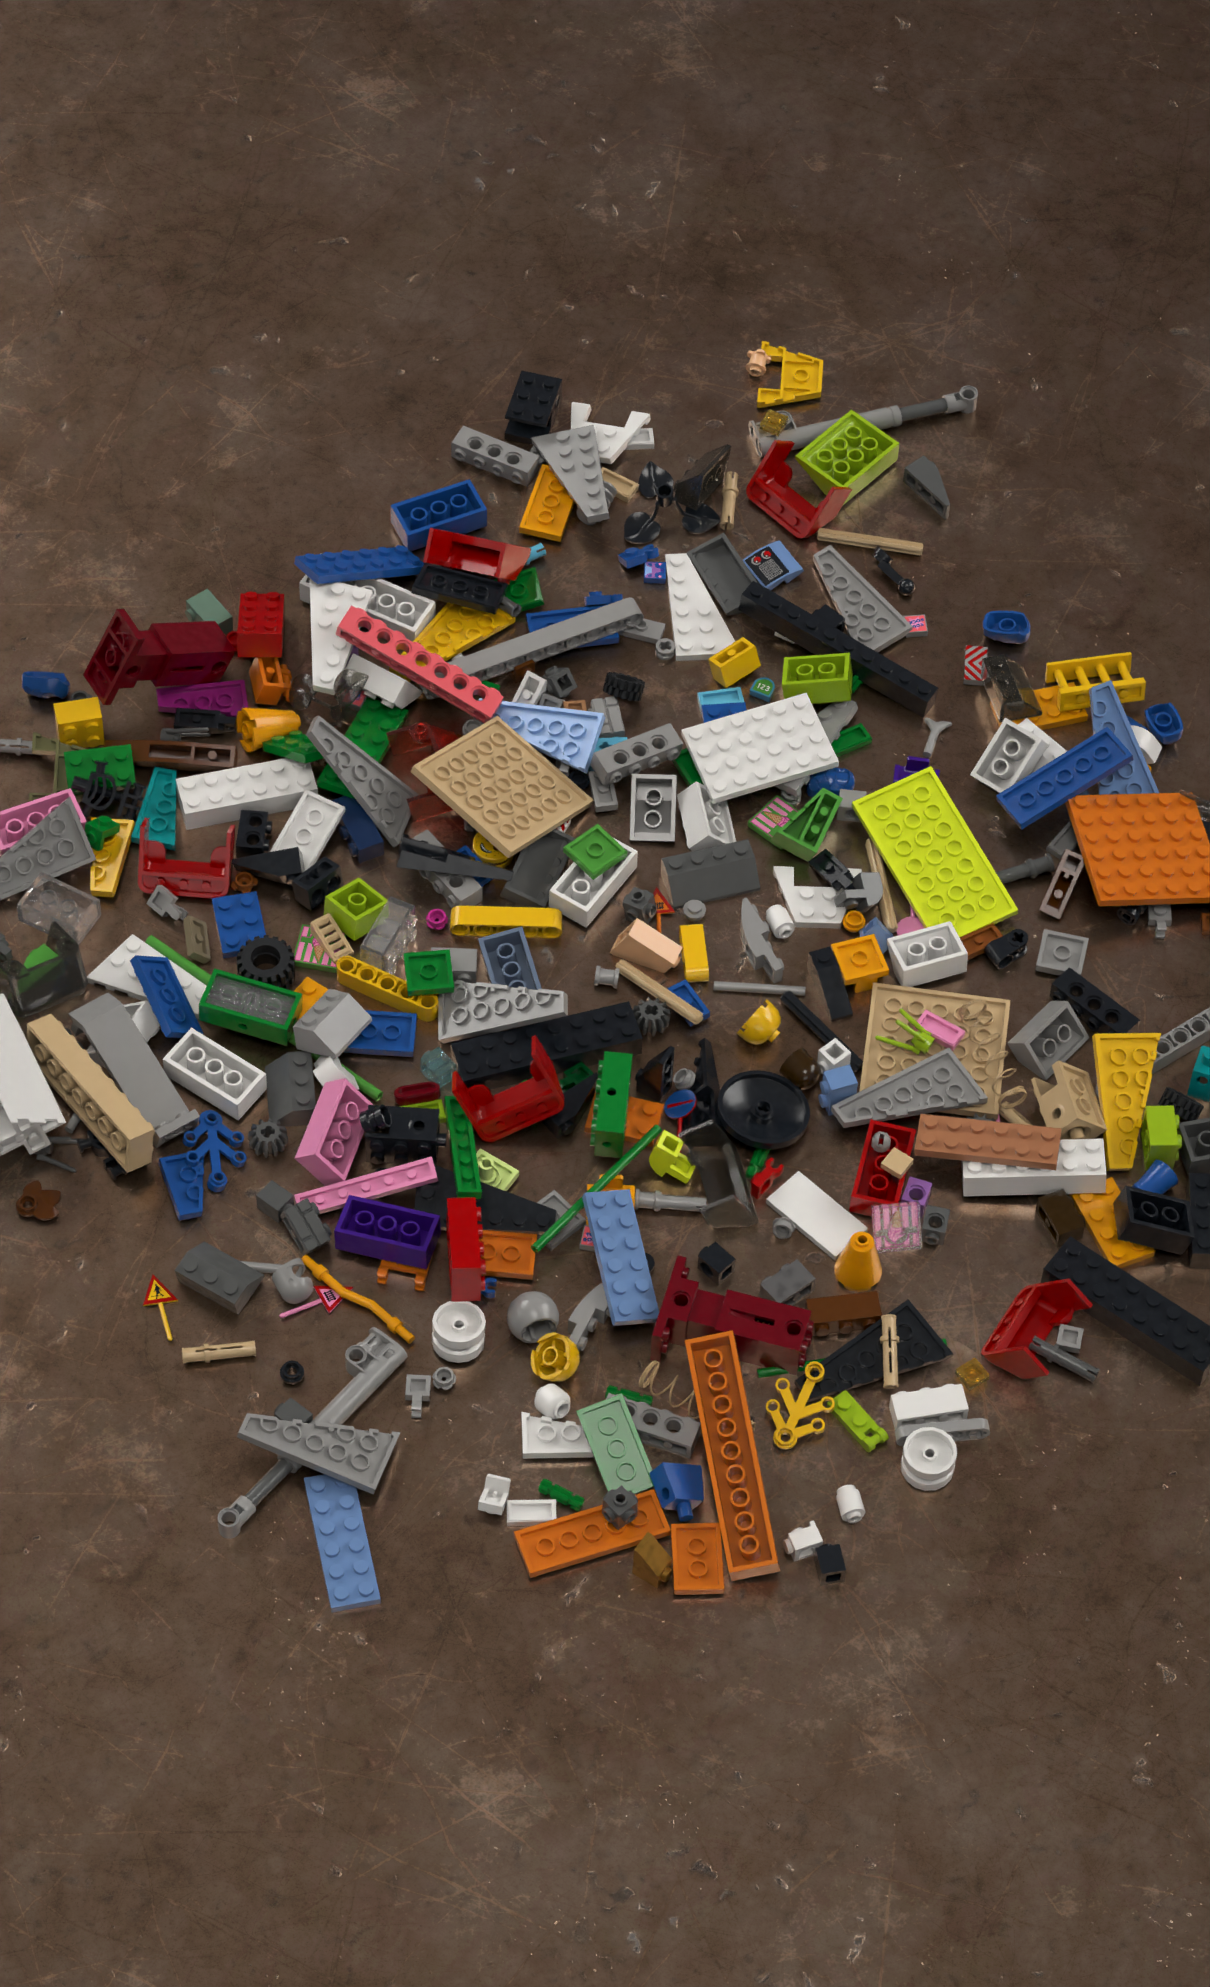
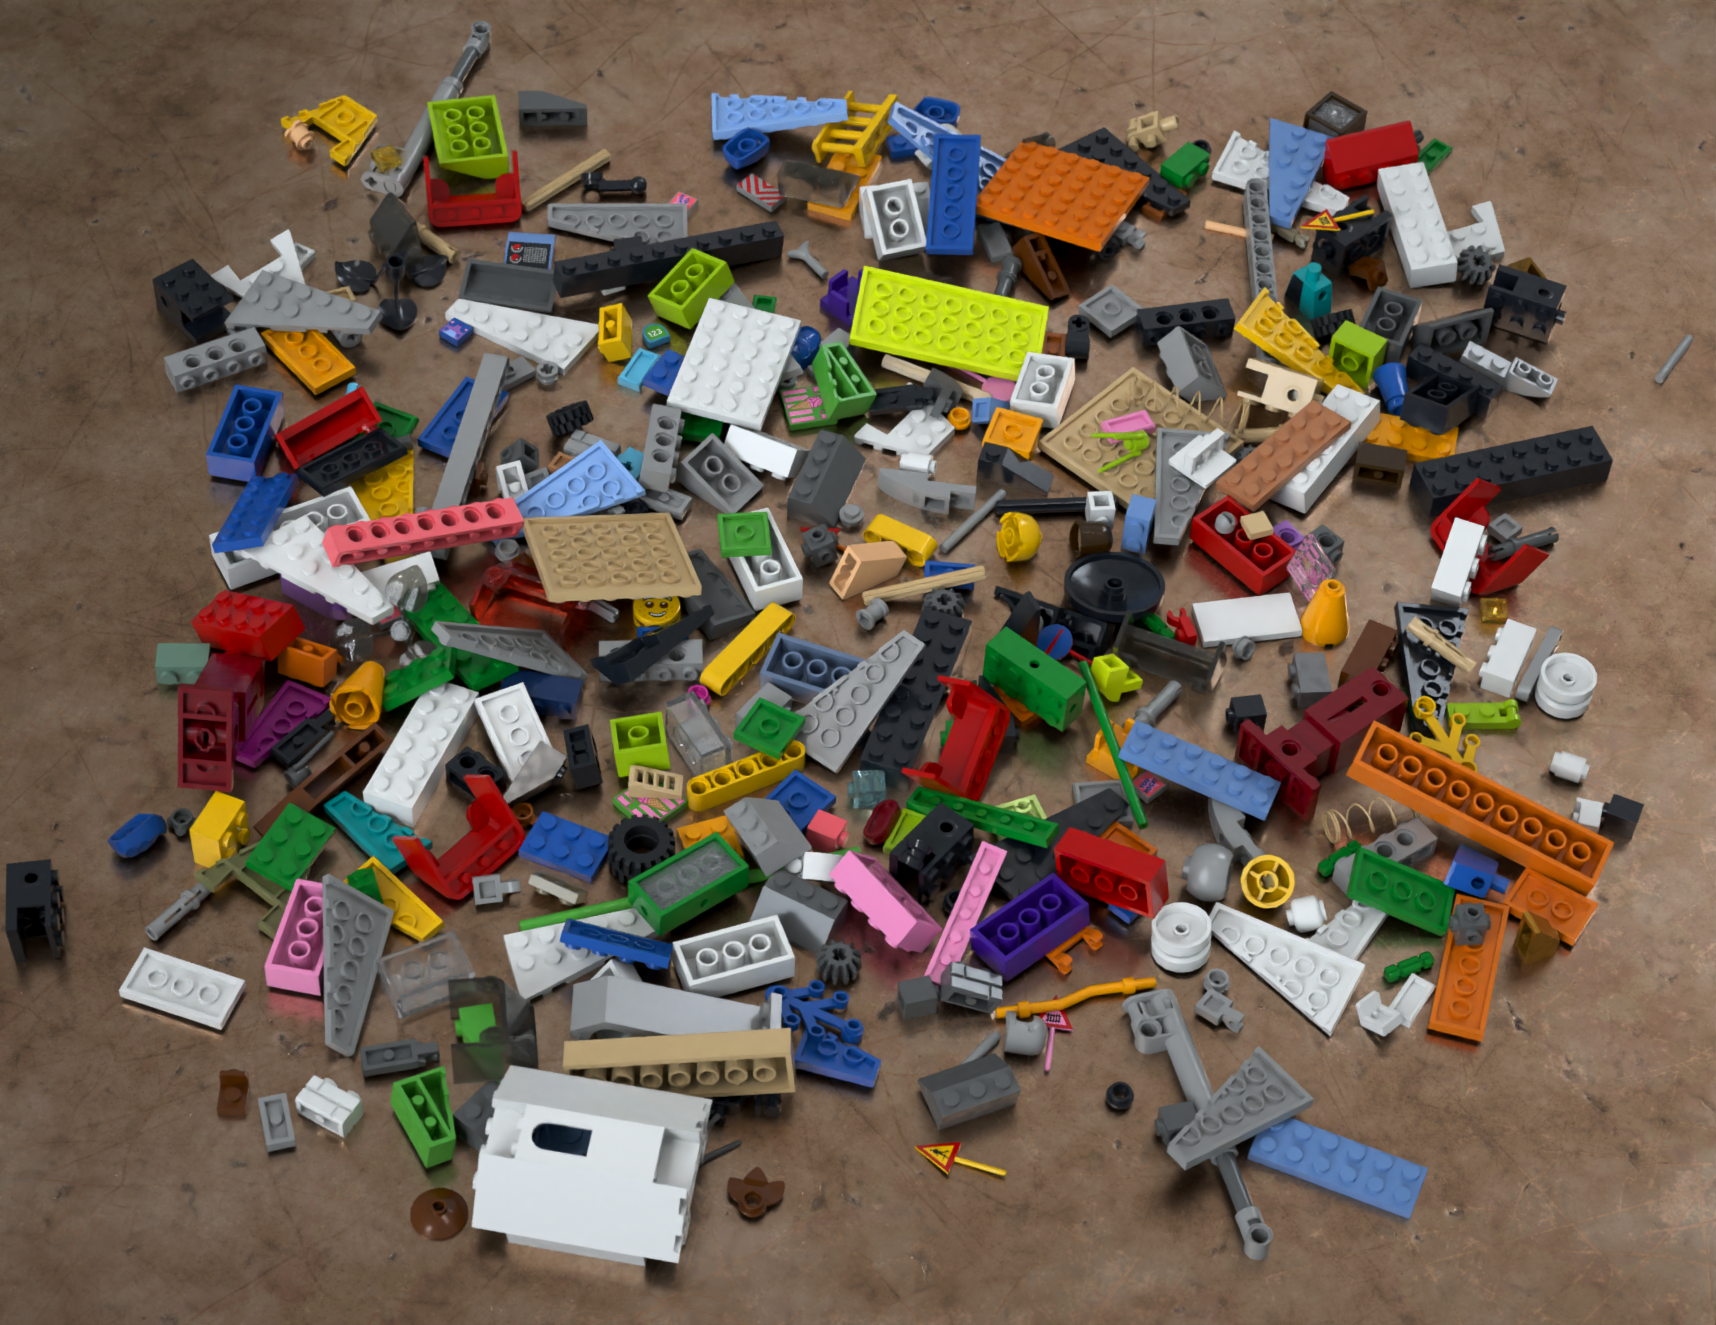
camera: 55 degrees left, 5 degrees down
black piece [71,760,147,821] -> none
tan pin [182,1340,256,1364] -> none
blue plate [584,591,623,606] -> none
blue plate [618,544,659,569] -> none
none -> light blue wing [712,93,848,140]
none -> coral brick [806,809,849,853]
none -> white bracket [1169,428,1236,488]
none -> white wing [1209,902,1365,1037]
none -> white brick [1431,517,1488,608]

